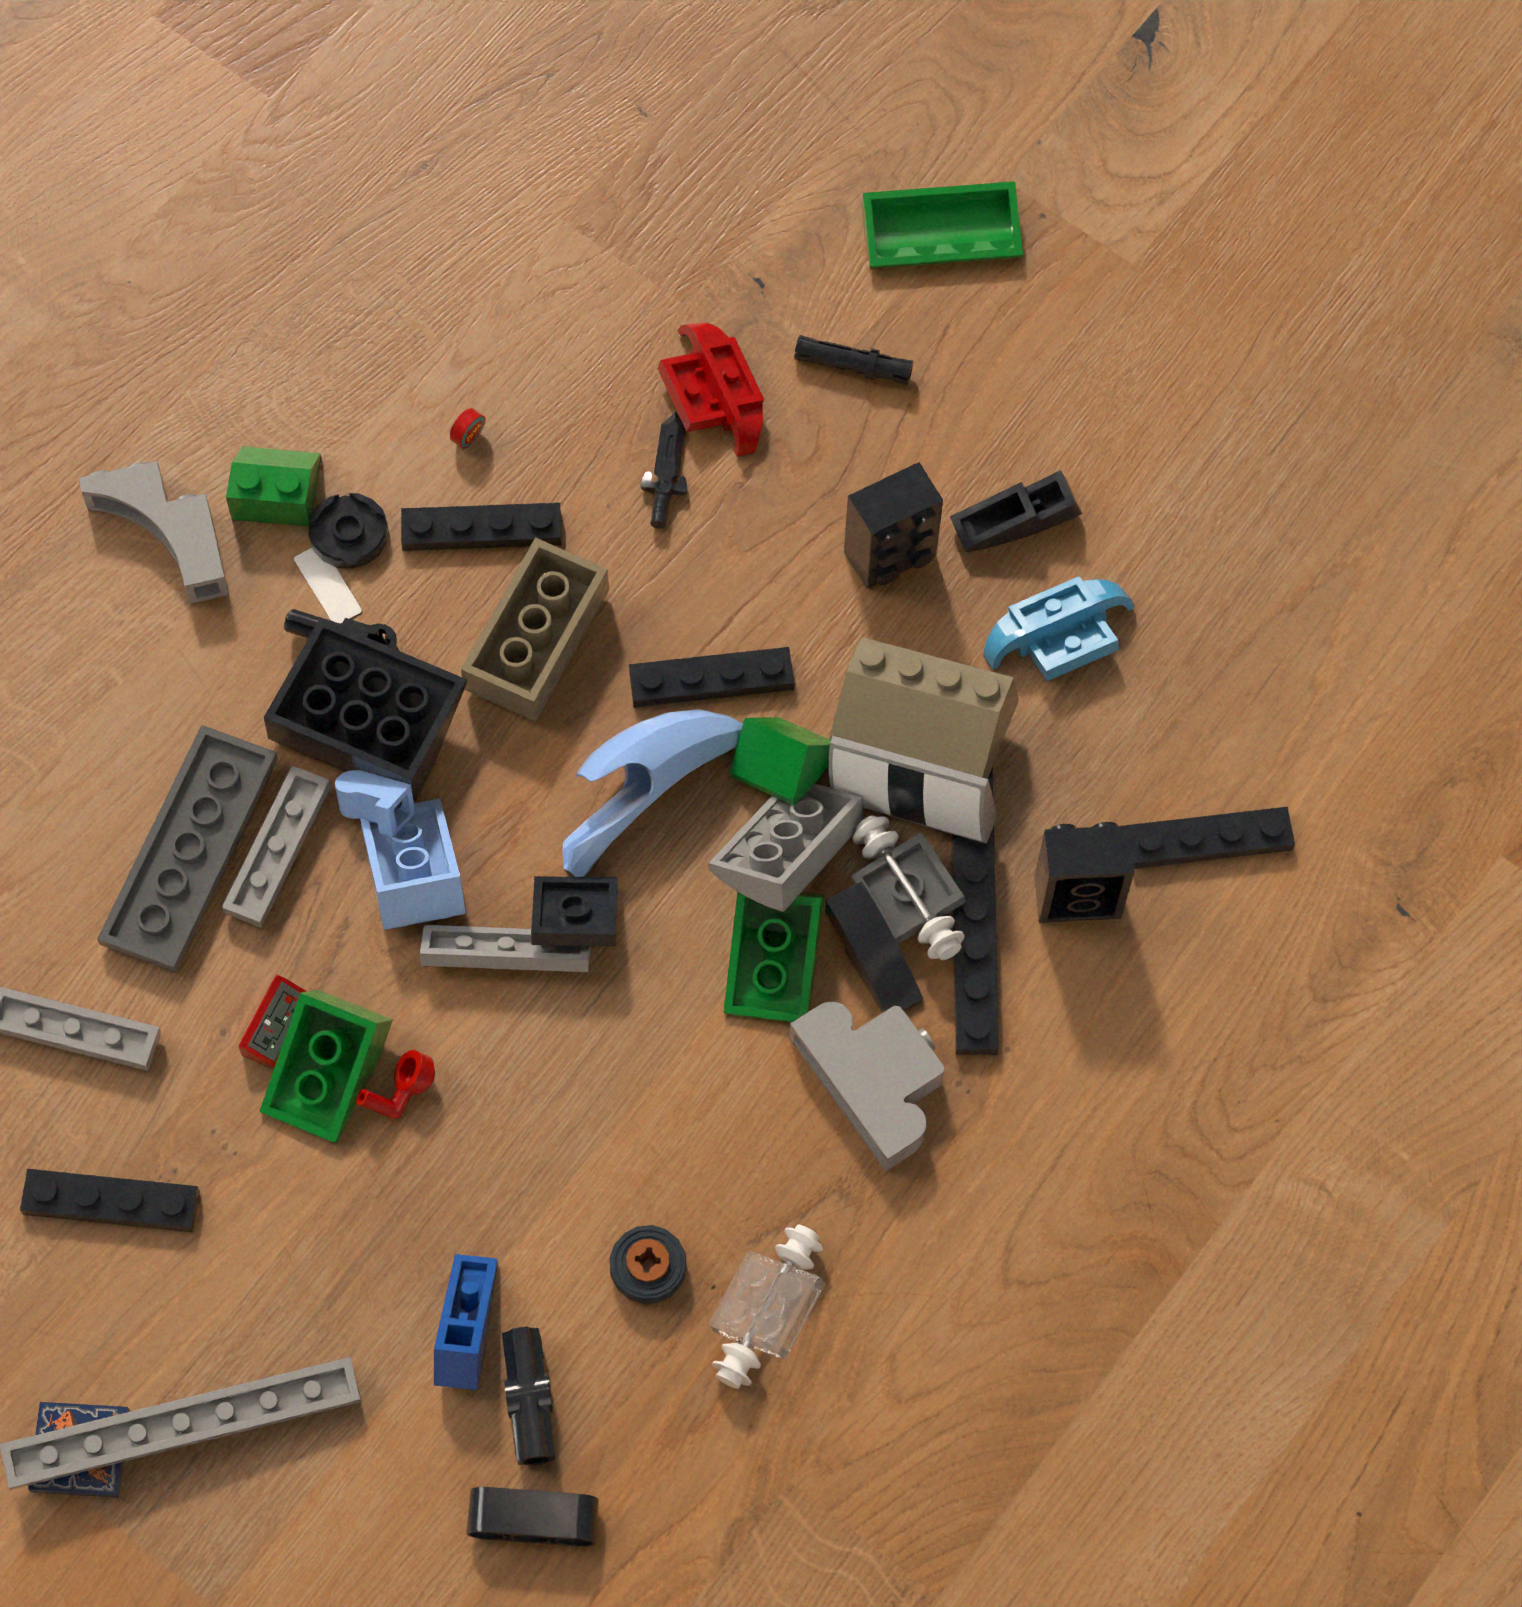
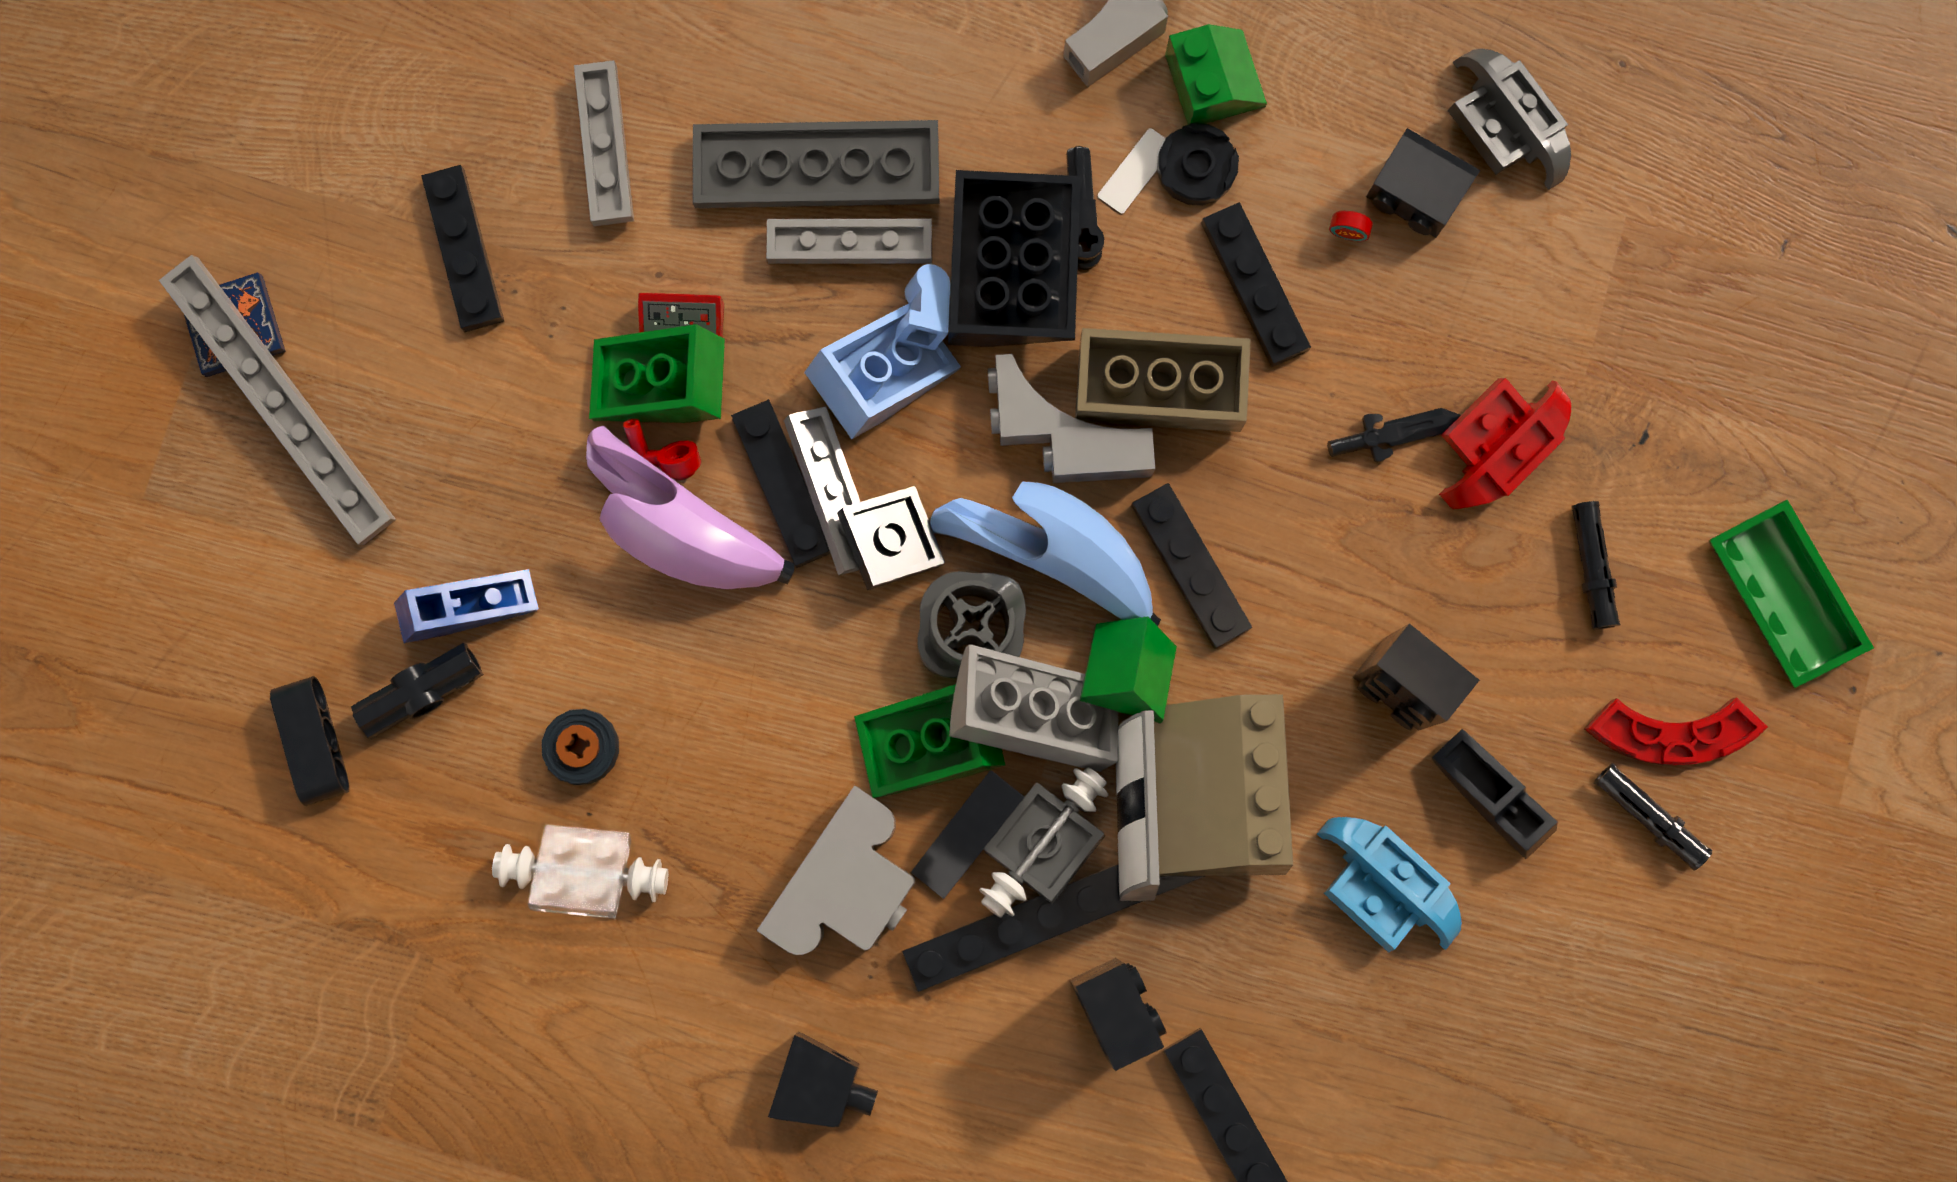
camera: 70 degrees right, 15 degrees up
none -> lavender piece [586,426,794,589]
none -> black plate [731,399,831,568]
none -> black torso [768,1032,878,1127]
none -> dark grey piece [917,571,1026,678]
none -> light grey arch [988,354,1155,483]
none -> black slope [1366,128,1480,238]
none -> dark grey plate [1448,48,1571,190]
none -> red tile [1584,697,1768,766]
none -> black pin [1594,763,1713,871]

